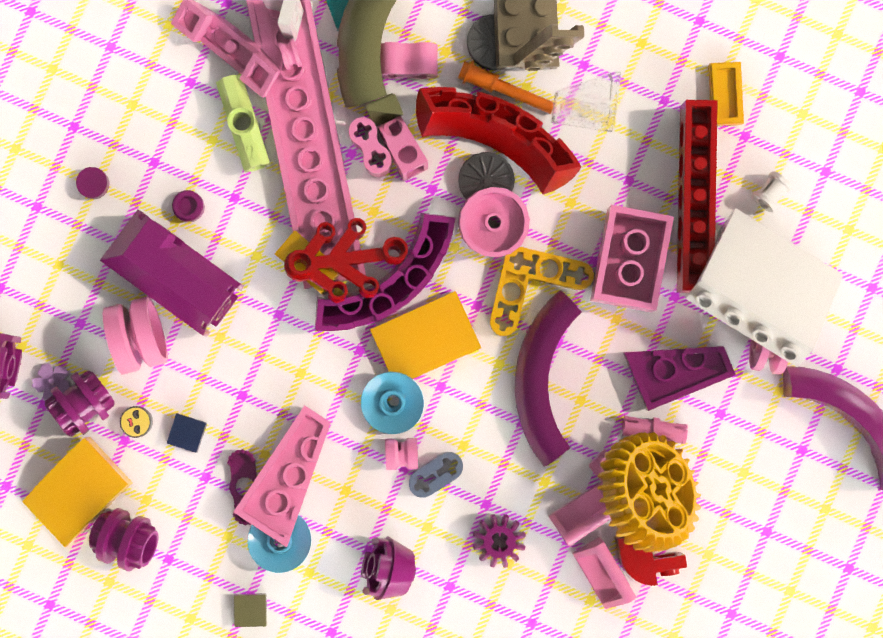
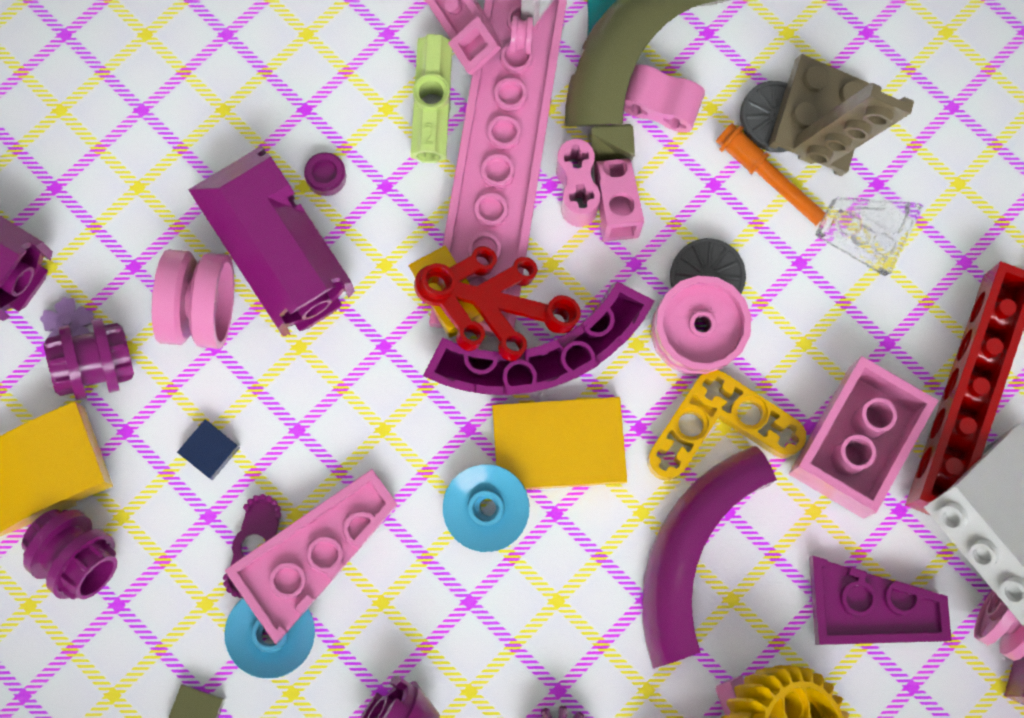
camera: 20 degrees right, 10 degrees down
magenta tile [76,167,110,199] -> none
tile [120,406,153,438] -> none
bright pink wheel [385,438,418,470] -> none
sand blue beam [409,452,463,498] -> none
red brick [416,87,582,195] -> none
bright pink pin [622,416,688,444] -> none

